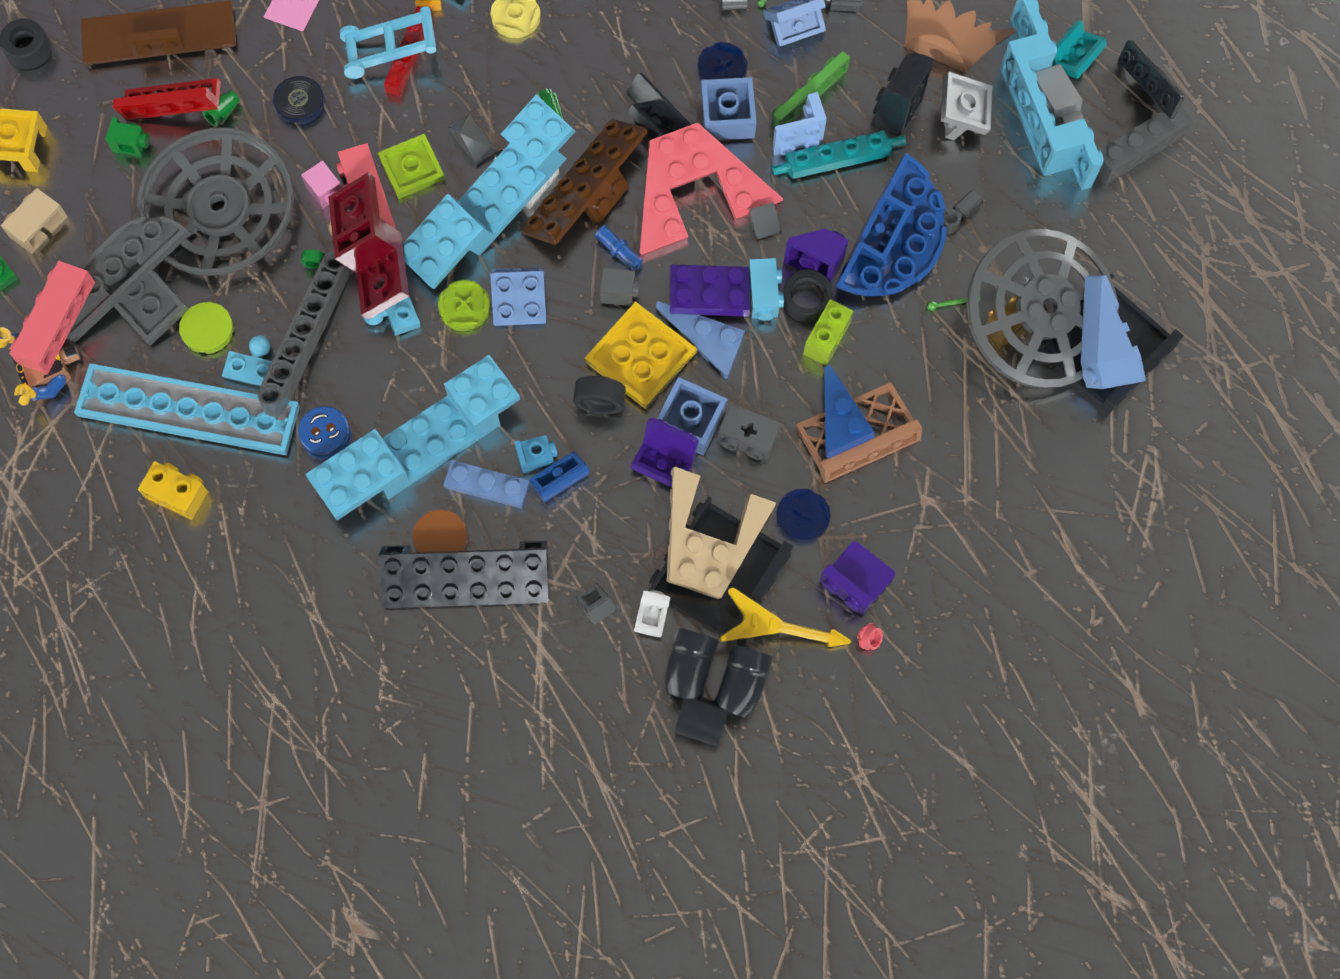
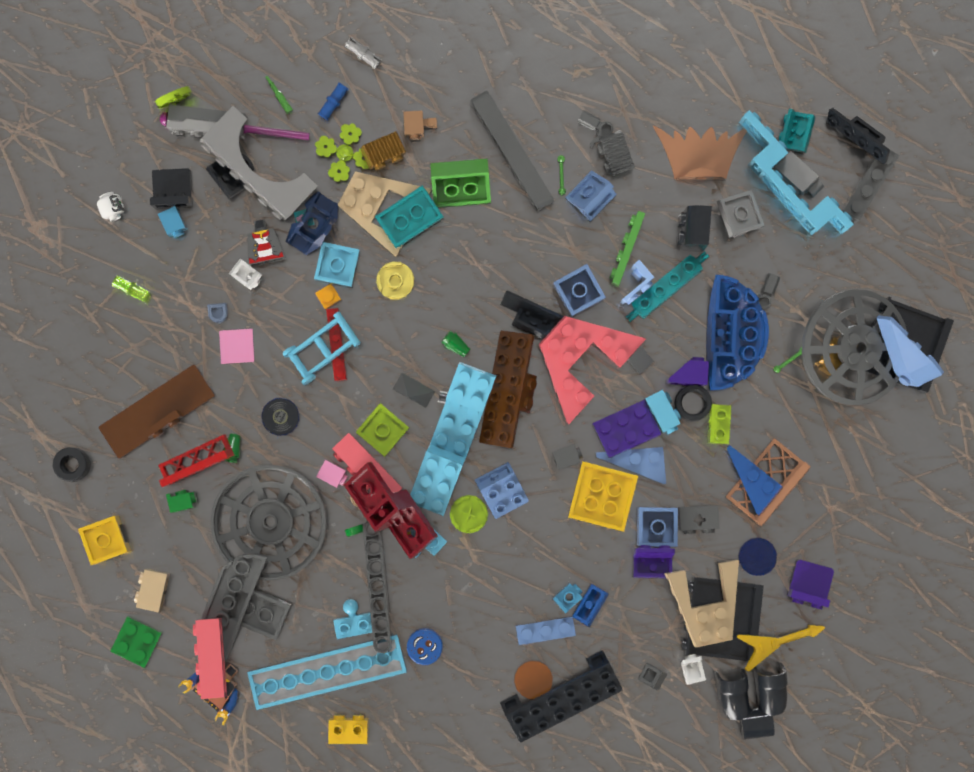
camera: 20 degrees left, 15 degrees up
lime tile [179,302,234,354] -> none
medium azure bracket [305,355,520,520] -> none
black tyre [573,376,626,414] -> none
blue pin [595,225,643,271] -> none
clear blue tile [697,42,748,80] -> none
coral plate [857,623,883,650] -> none

